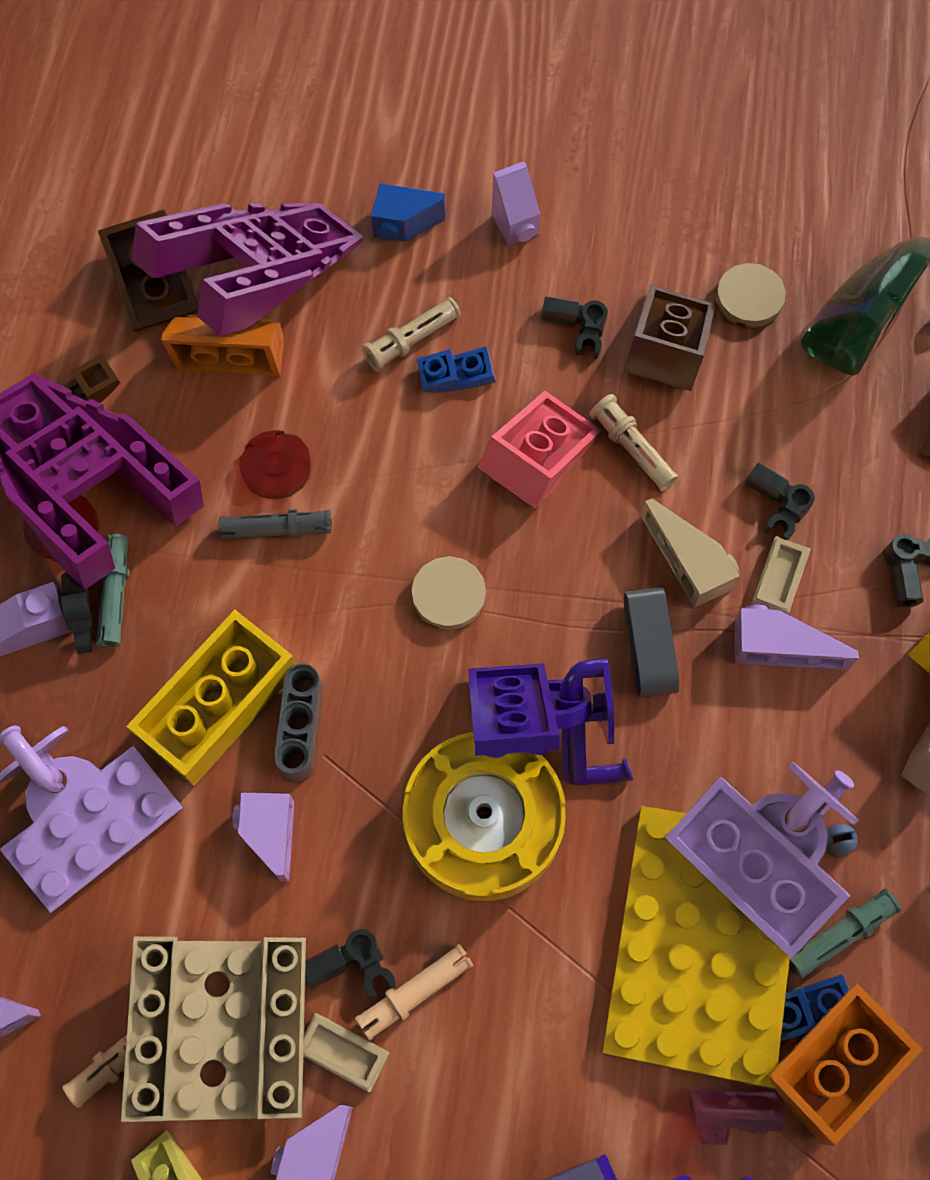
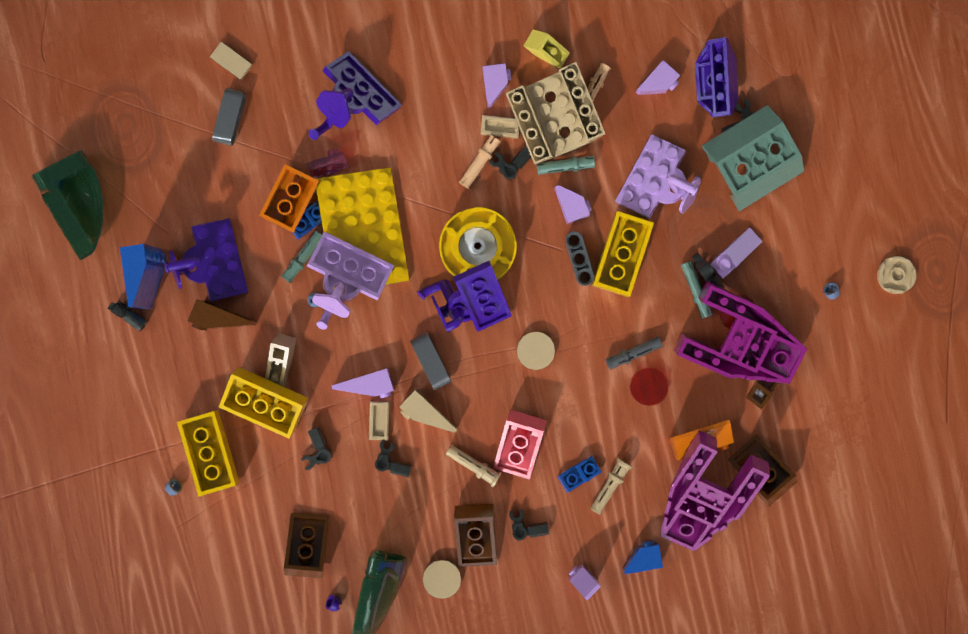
camera: 160 degrees right, 20 degrees up
none -> sand green pin [537,155,595,175]

